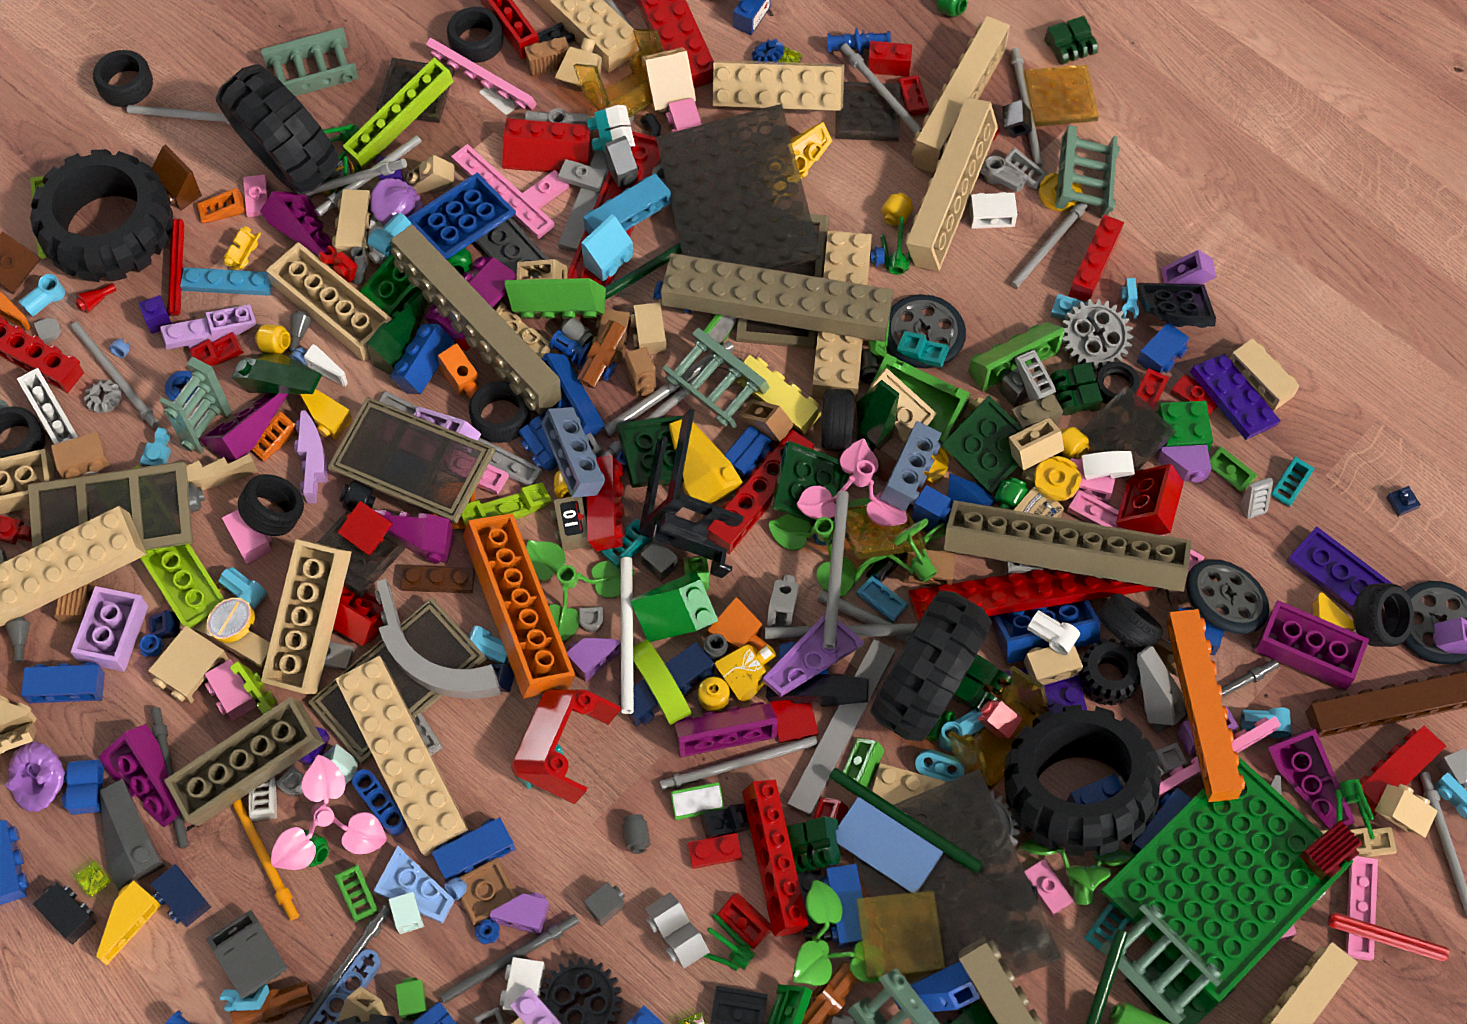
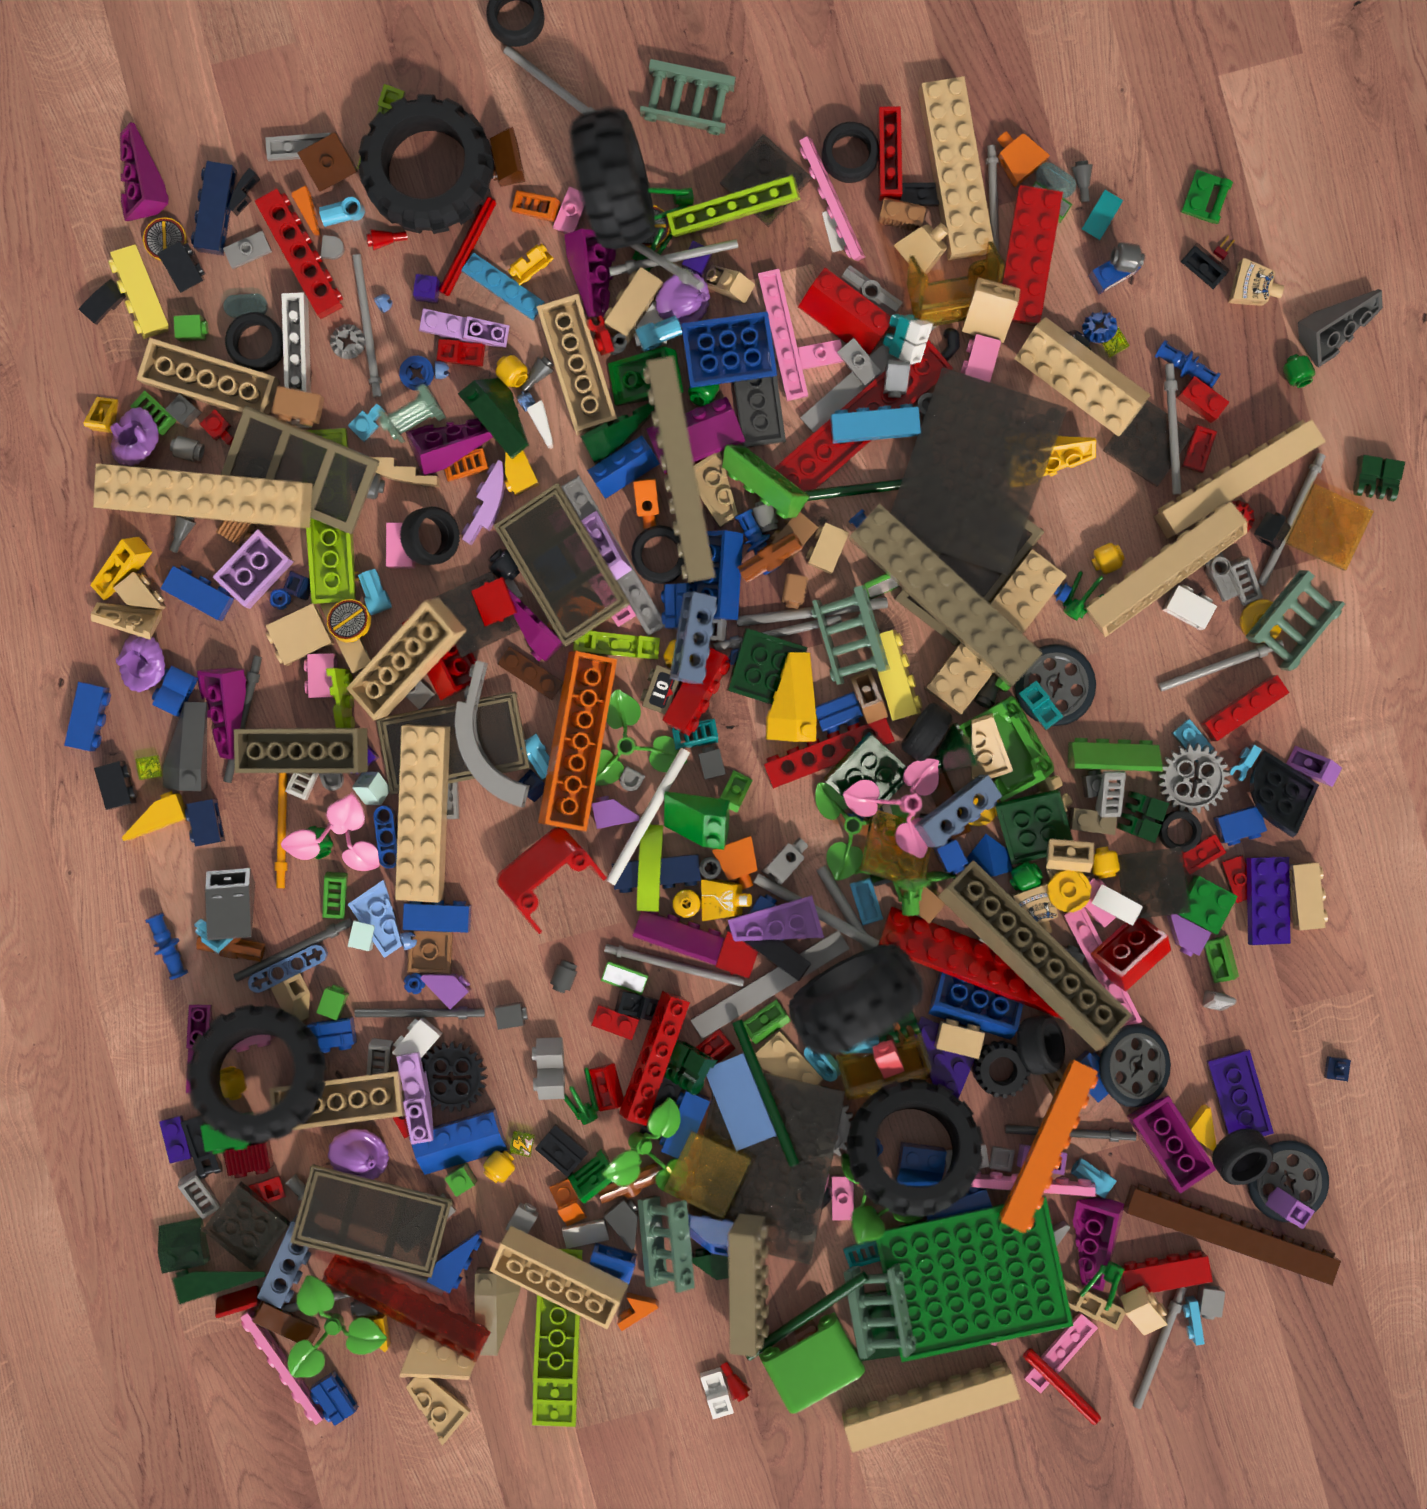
camera: 30 degrees right, 25 degrees up
tan torso [517,259,567,280] -> none
medium azure slope [581,214,633,281] -> none
black piece [638,409,744,578] -> none
light grey piece [823,491,849,649] -> none
white piece [1027,610,1080,655] -> none
light grey slope [1137,645,1186,725] -> none
teal slope [1271,456,1315,507] -> none
dark red brick [1299,820,1362,880] -> none

